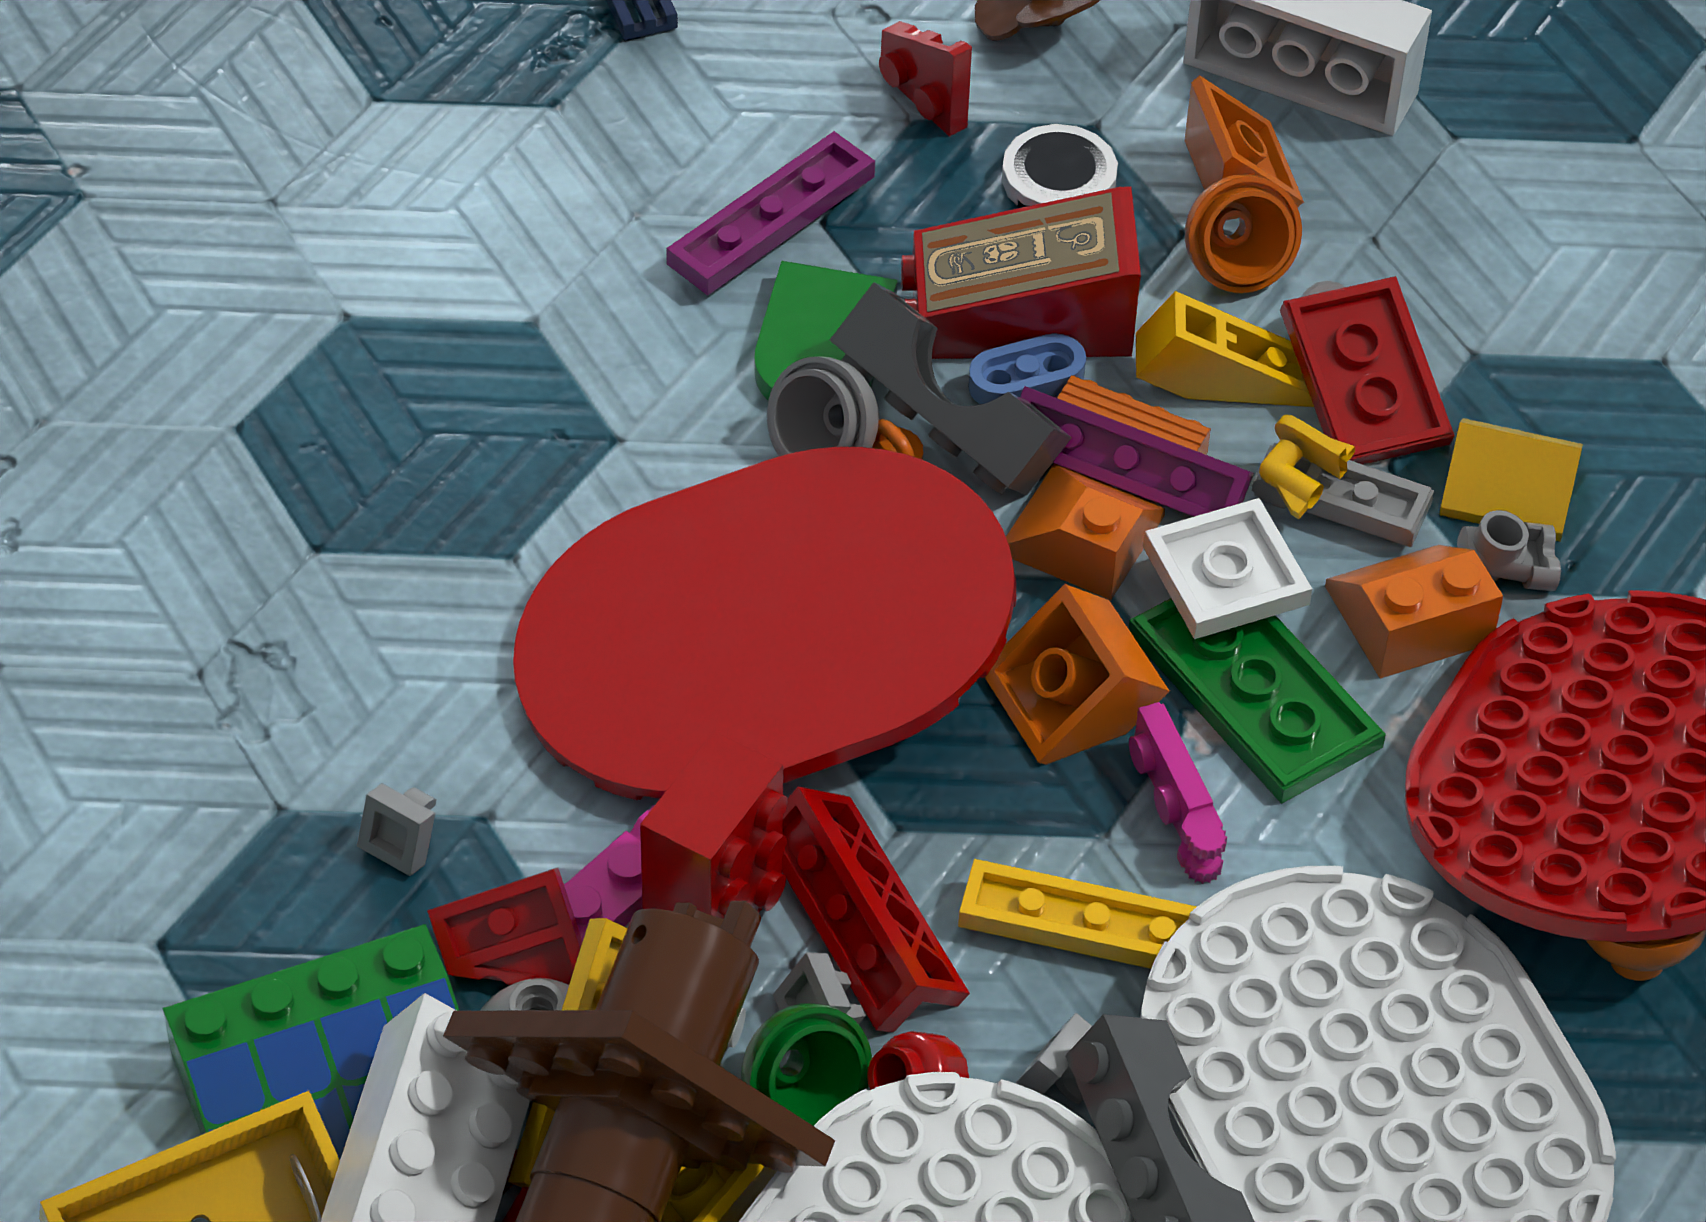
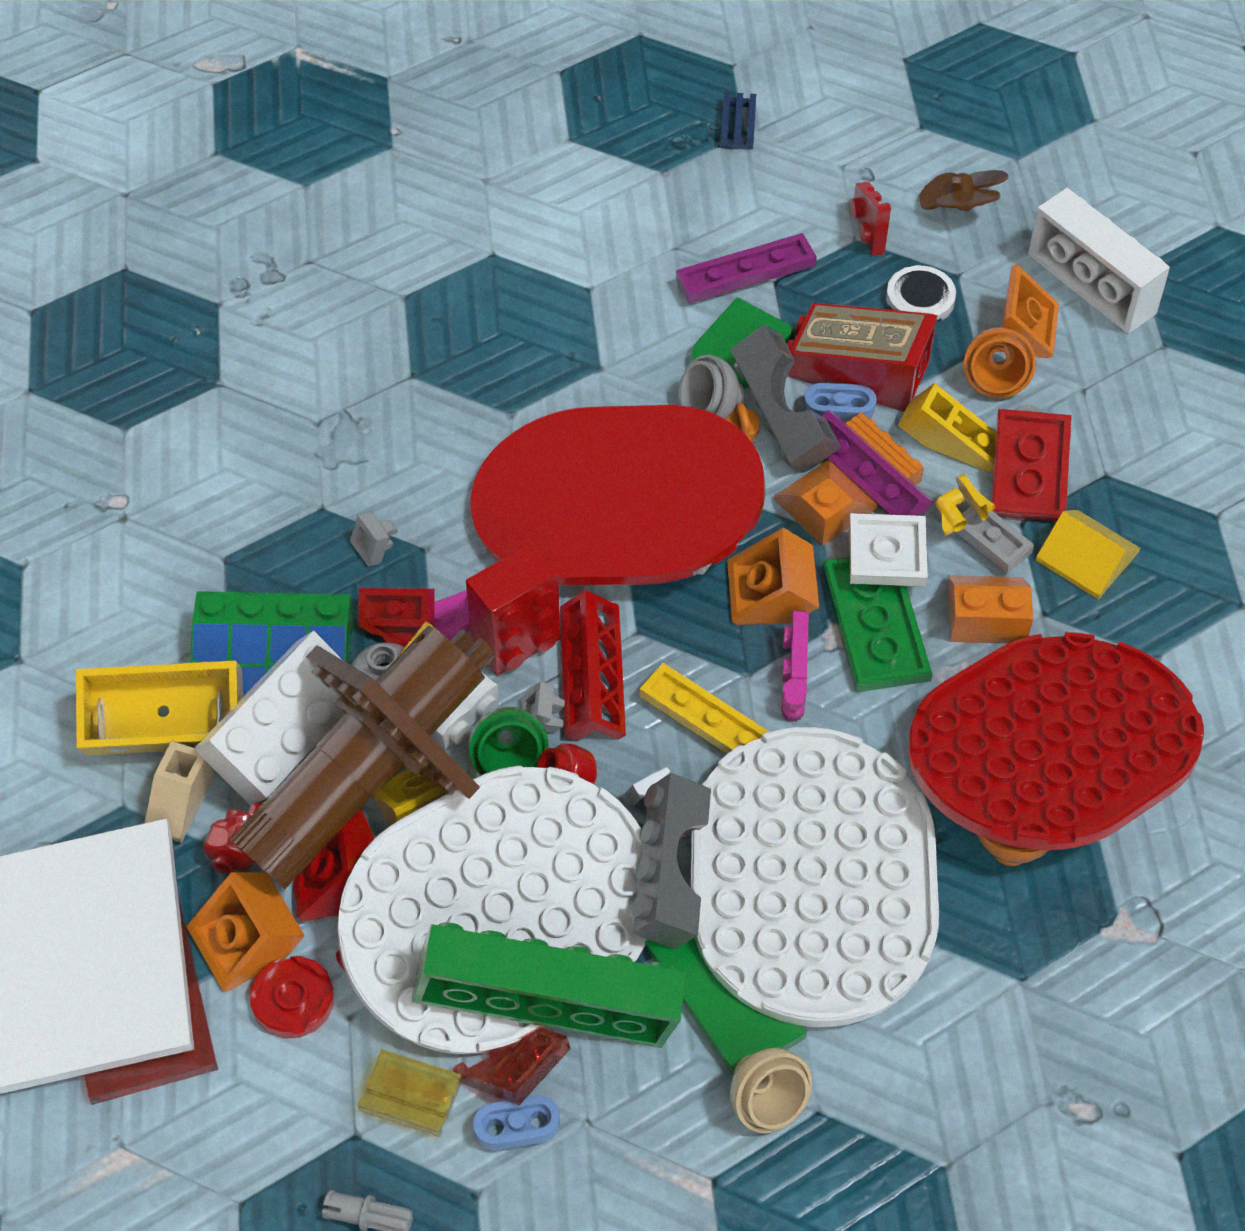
camera: 25 degrees right, 5 degrees up
light grey plate [1457,510,1561,591] -> none

